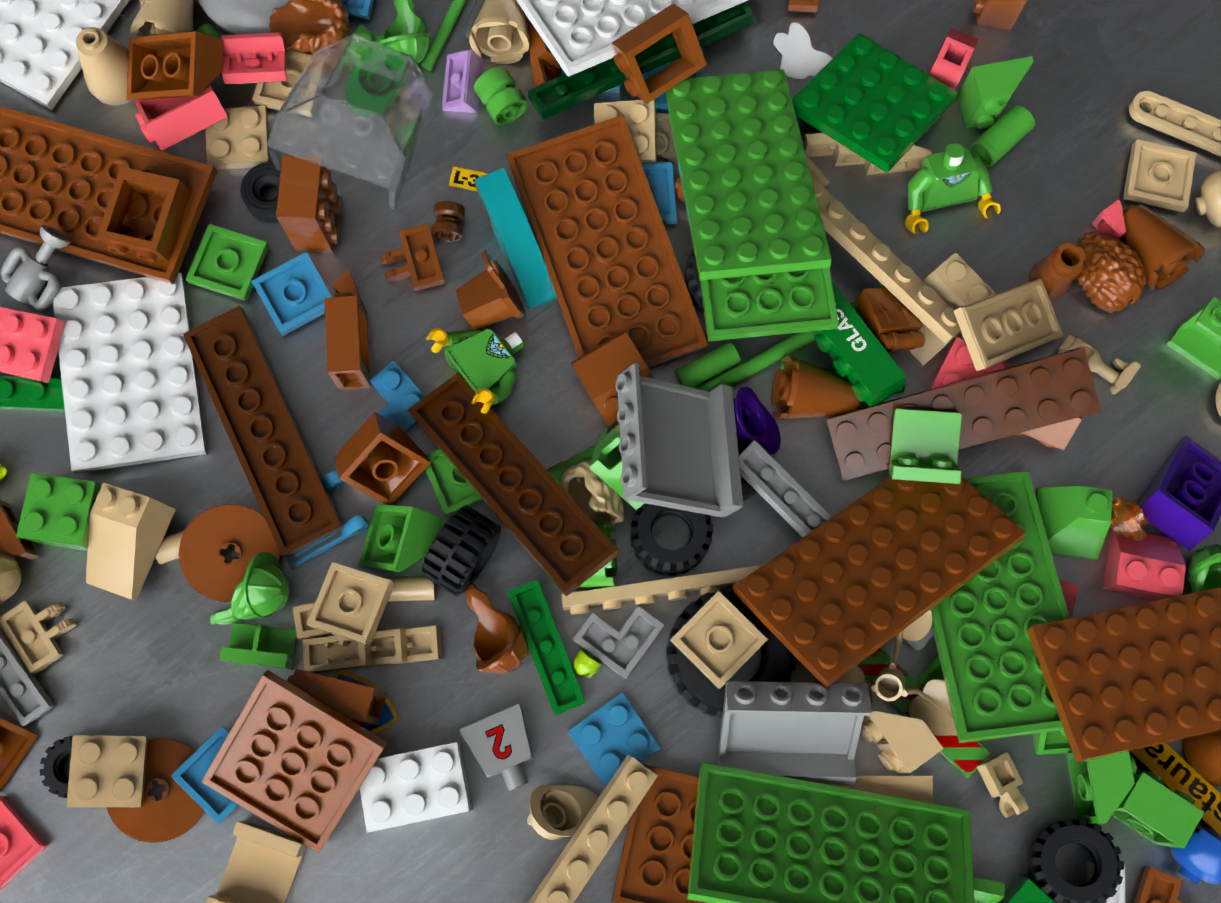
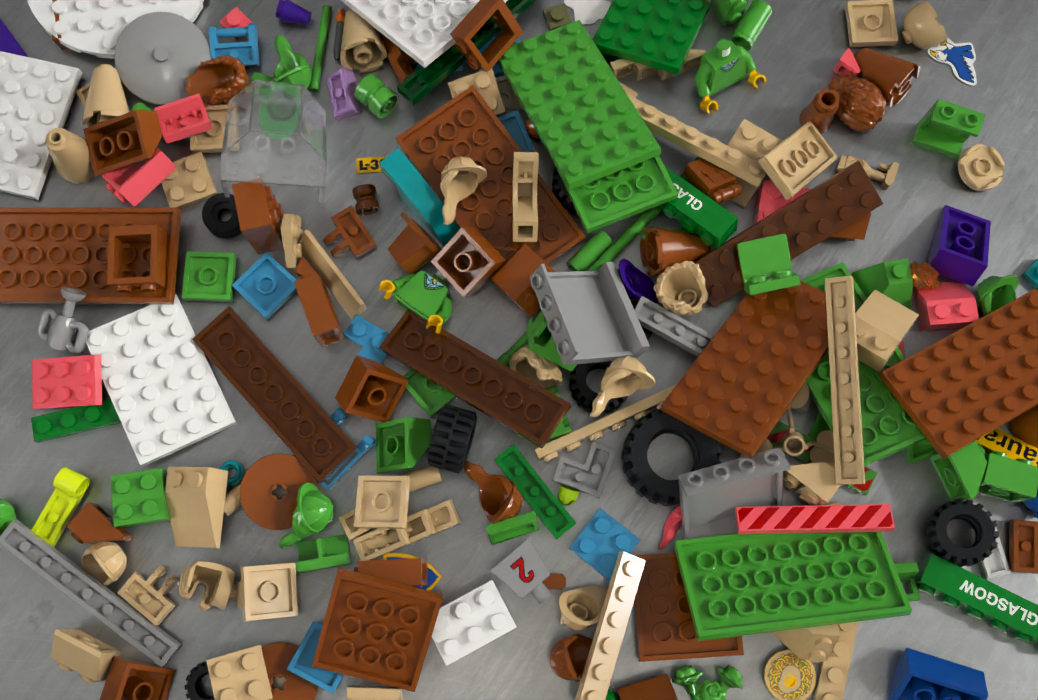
camera: 15 degrees left, 0 degrees up
tan plate [670,591,768,689] -> none
tan plate [977,752,1028,818] -> none
none -> tan piece [178,560,237,612]
none -> teal plate [219,460,244,486]
none -> tan panel [236,563,298,621]
none -> tan hinge [281,214,303,268]
none -> tan slope [299,230,367,319]
none -> dark orange brick [431,226,506,297]
none -> tan piece [440,156,487,225]
none -> bright green tile [486,511,539,545]
none -> tan arch [512,152,539,242]
none -> olive plate [543,3,572,31]
none -> dark orange piece [543,573,566,589]
none -> dark orange piece [550,634,593,682]
none -> tan piece [589,356,655,417]
none -> tan hair [653,261,708,316]
none -> coral bar [658,505,682,550]
none -> coral tile [735,504,895,534]
none -> tan plate [825,276,865,485]
none -> tan slope [855,290,919,372]

